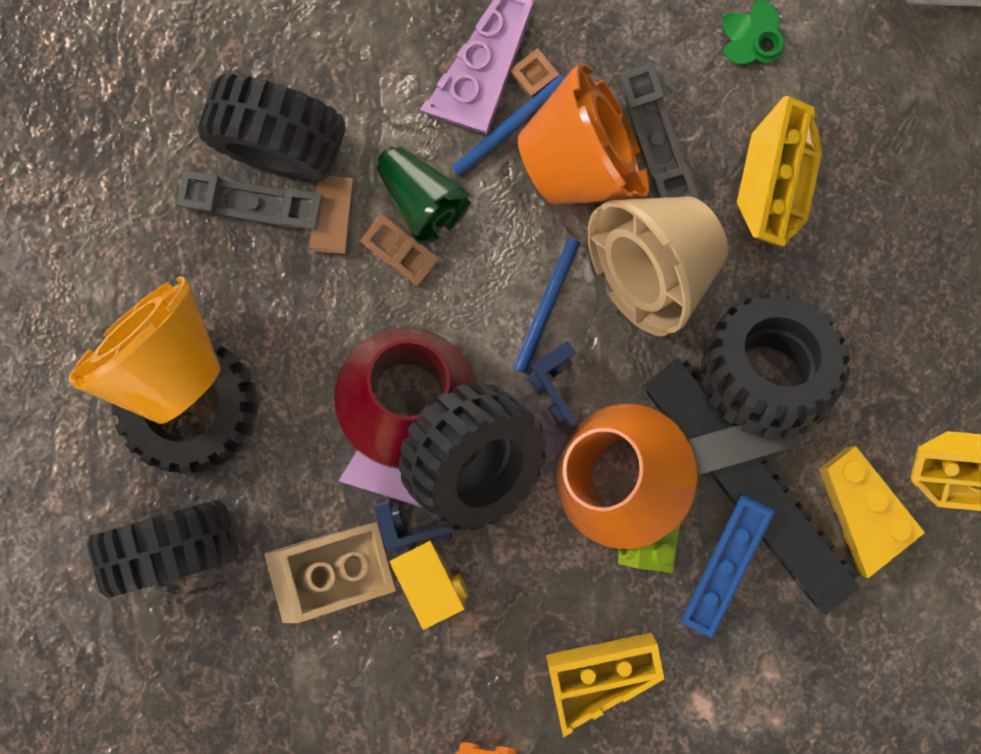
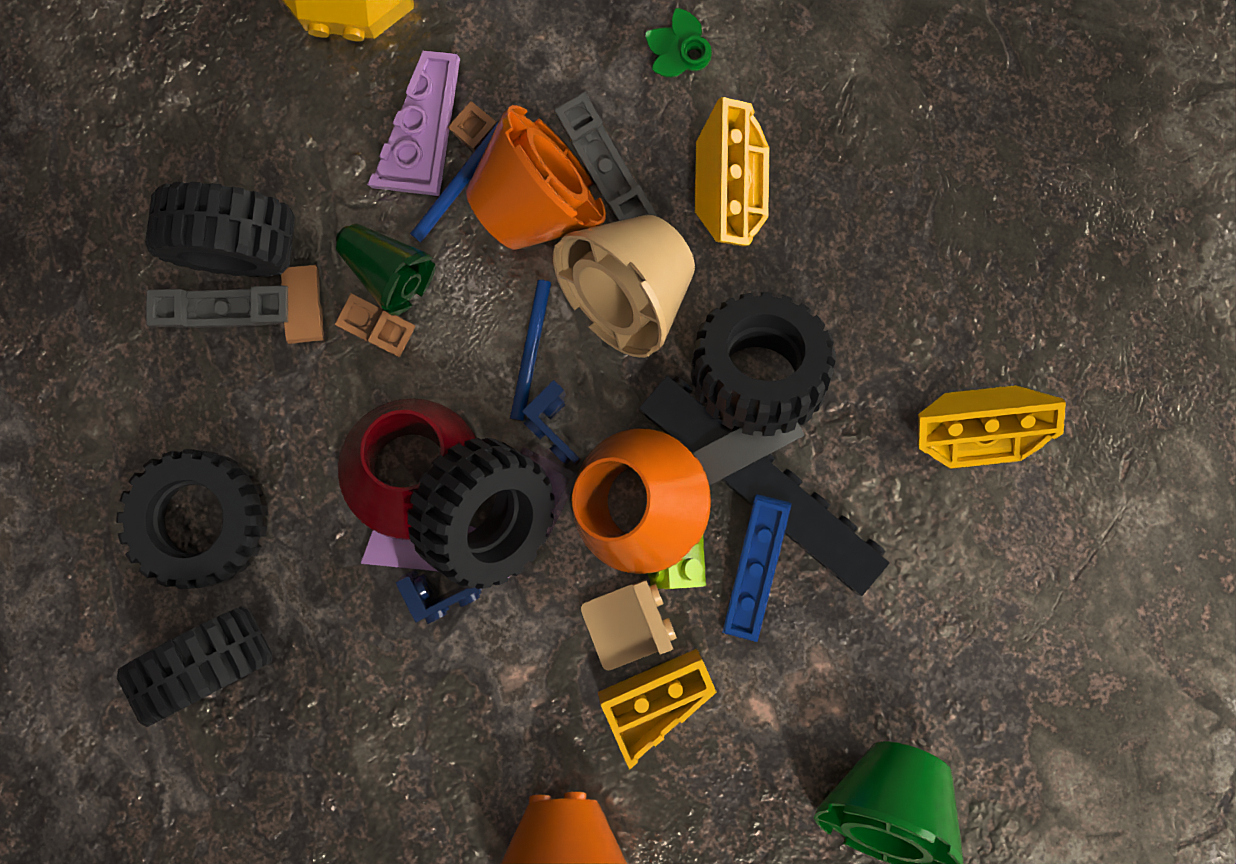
camera: 15 degrees left, 0 degrees up
light orange cone [68,276,221,424] -> none
tan slope [264,522,396,623] -> none
yellow wedge [389,541,469,630] -> none
yellow wedge [819,446,925,578] -> none
none -> tan bracket [581,578,677,671]

